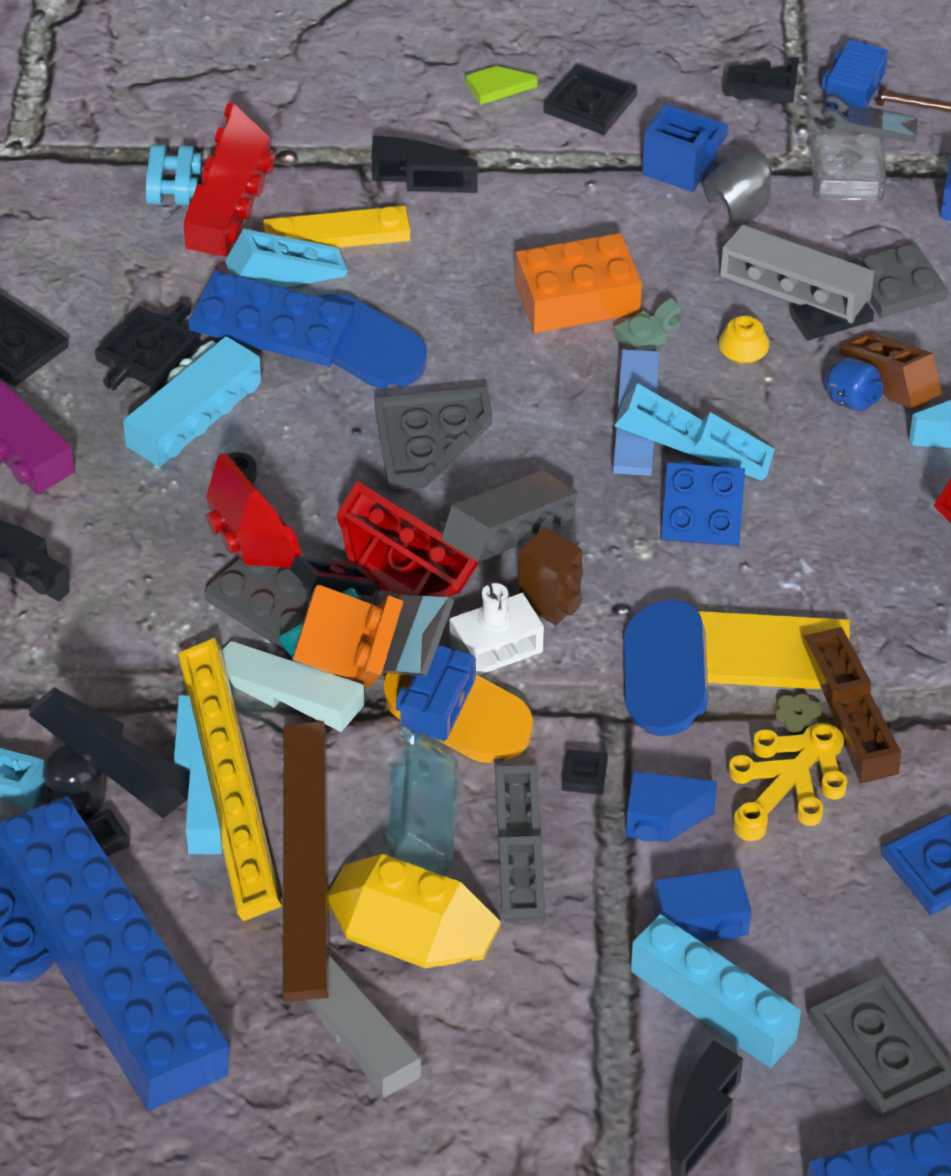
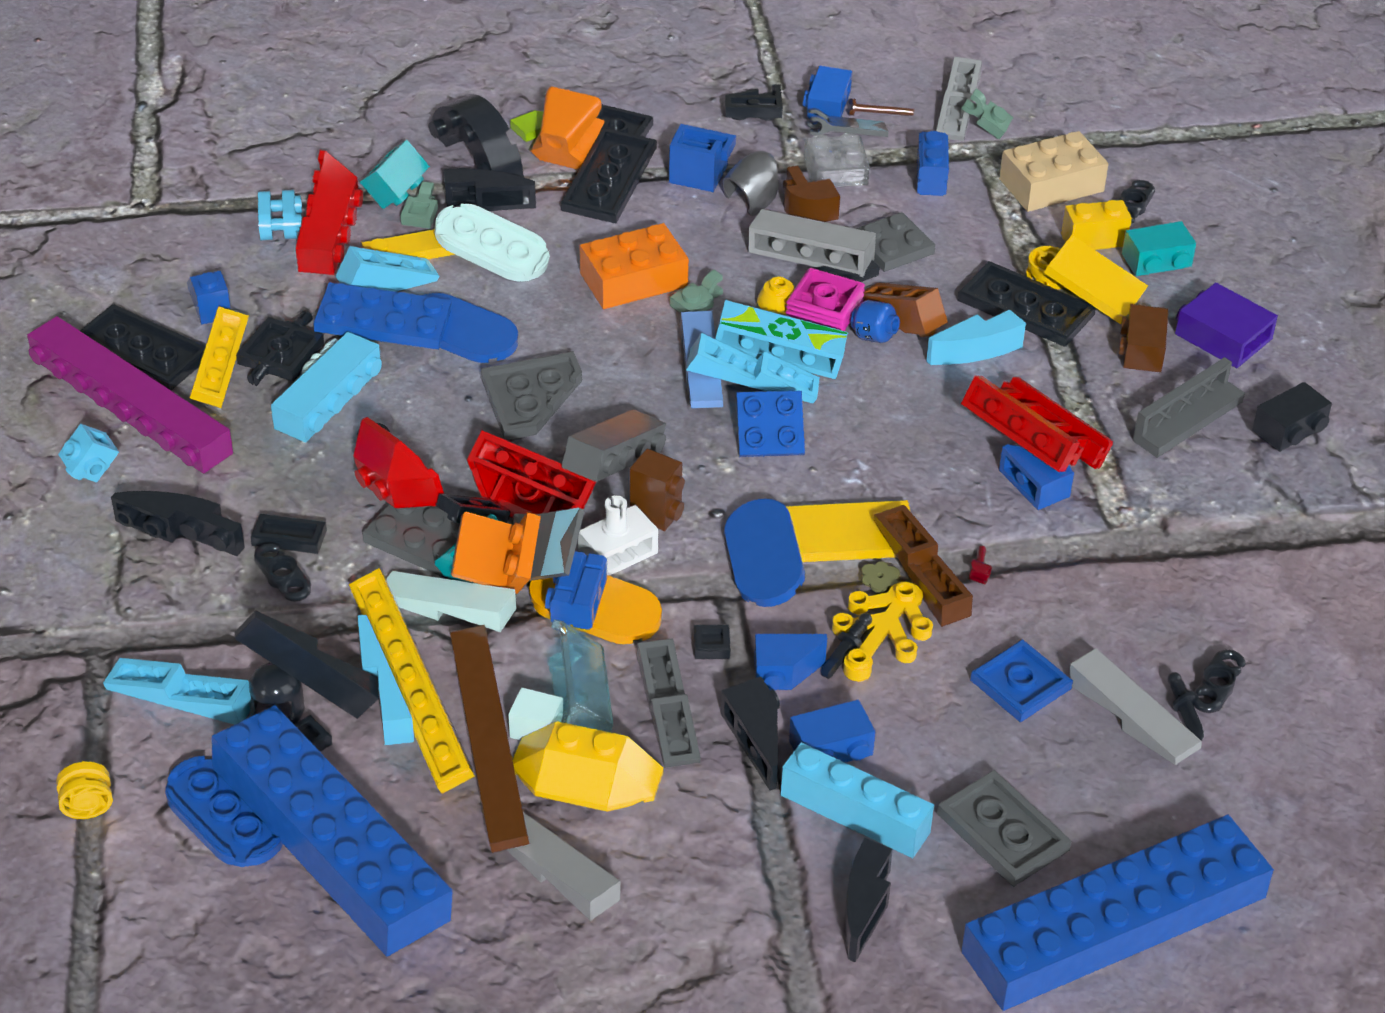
camera: 10 degrees left, 5 degrees down
none -> blue slope [187,271,231,325]
none -> yellow plate [190,306,249,408]
none -> black tile [250,514,327,554]
none -> black piece [254,543,311,602]
none -> brick [360,140,430,209]
none -> sand green plate [401,181,438,229]
none -> black brick [429,94,524,177]
none -> light aqua tile [434,204,550,282]
none -> light aqua brick [509,687,568,740]
none -> orange piece [531,87,605,169]
none -> black tile [561,128,657,224]
none -> medium azure brick [715,300,848,379]
none -> black slope [721,677,780,791]
none -> reddish brown brick [783,165,840,222]
none -> dark pink brick [786,268,865,331]
none -> black piece [821,613,872,679]
none -> dark red hand [968,546,992,585]

